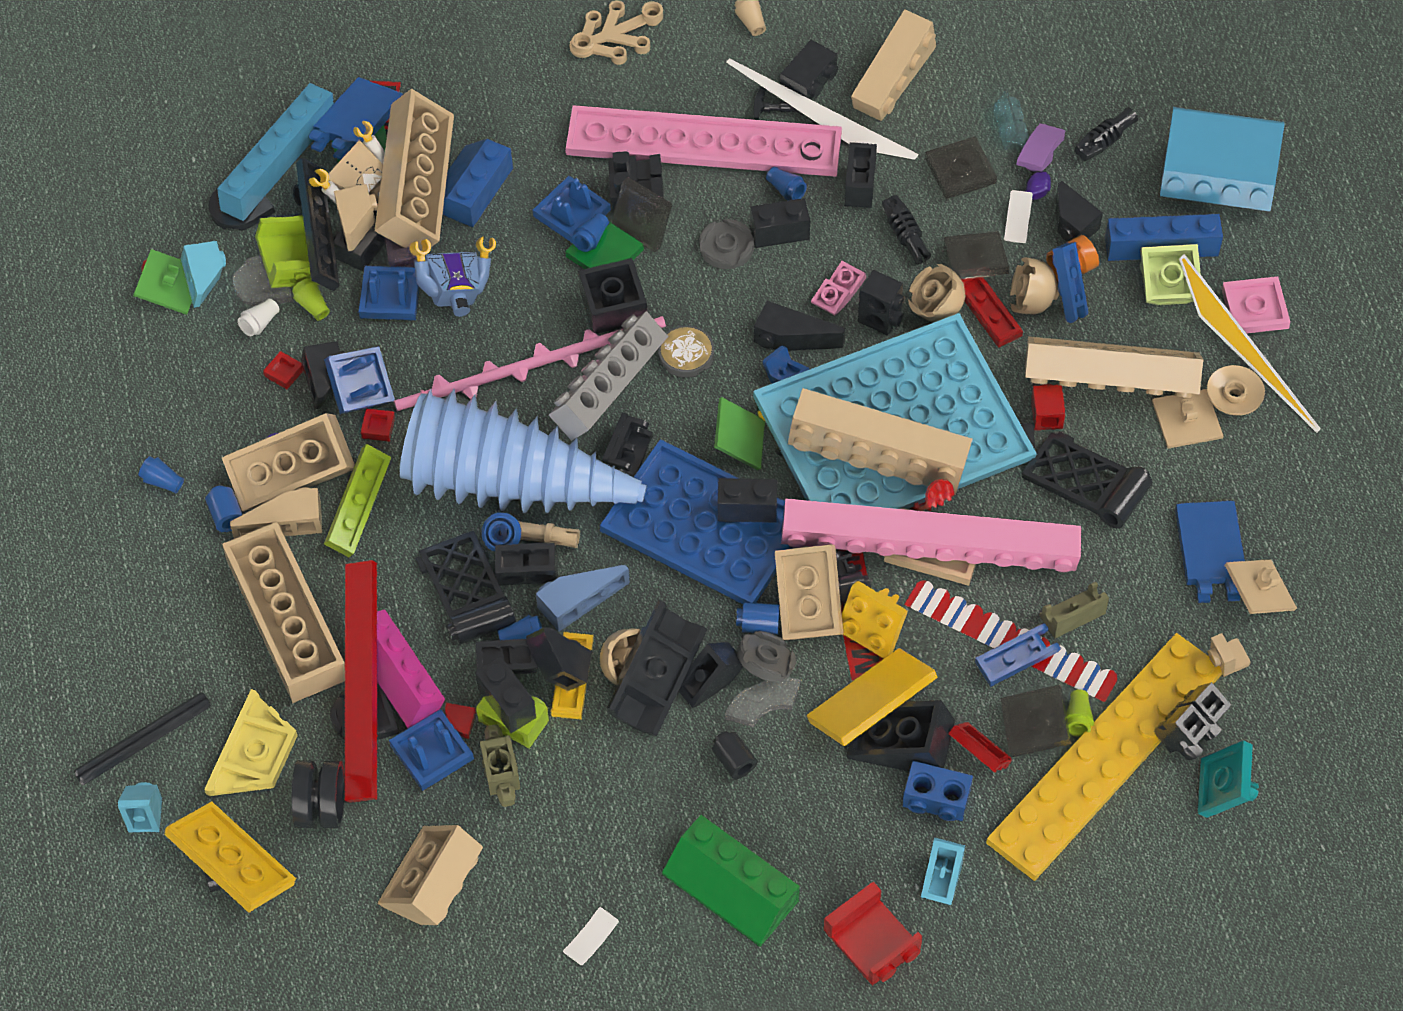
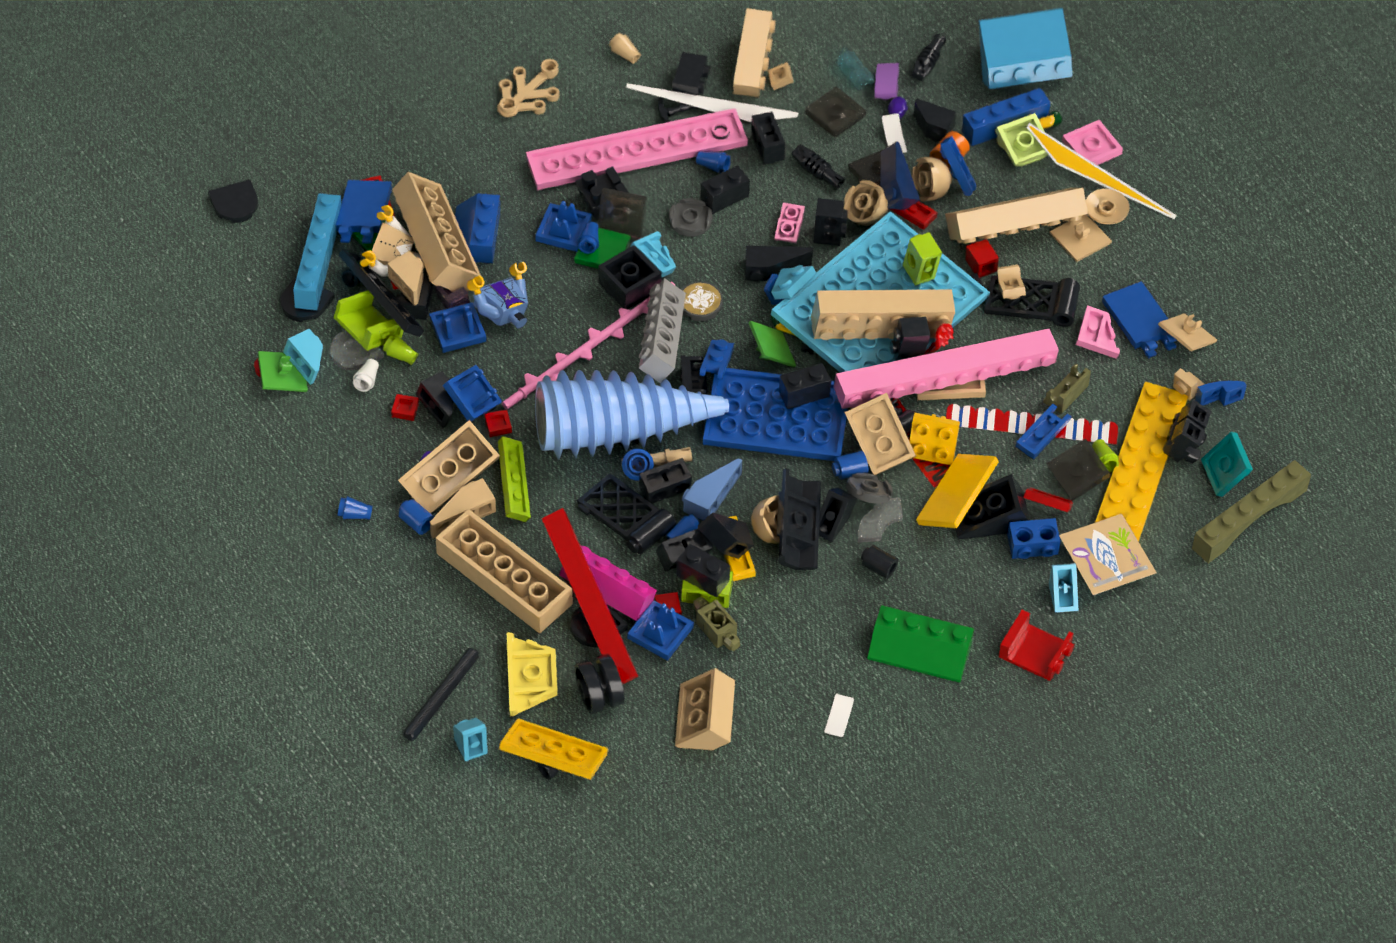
camera: 25 degrees left, 5 degrees down
none -> black tile [208,179,258,223]
none -> medium azure wing [630,231,676,278]
none -> blue hinge [700,340,734,379]
none -> tan tile [768,62,794,90]
none -> medium azure wing [771,265,816,300]
none -> dark blue slope [881,141,920,210]
none -> black brick [890,317,930,361]
none -> lime brick [903,232,942,285]
none -> tan bracket [997,265,1026,299]
none -> arm [1039,111,1062,129]
none -> tan sticker [1059,514,1157,595]
none -> bright pink wing [1076,306,1120,359]
none -> olive arch [1192,460,1311,564]
none -> blue slope [1195,381,1247,406]

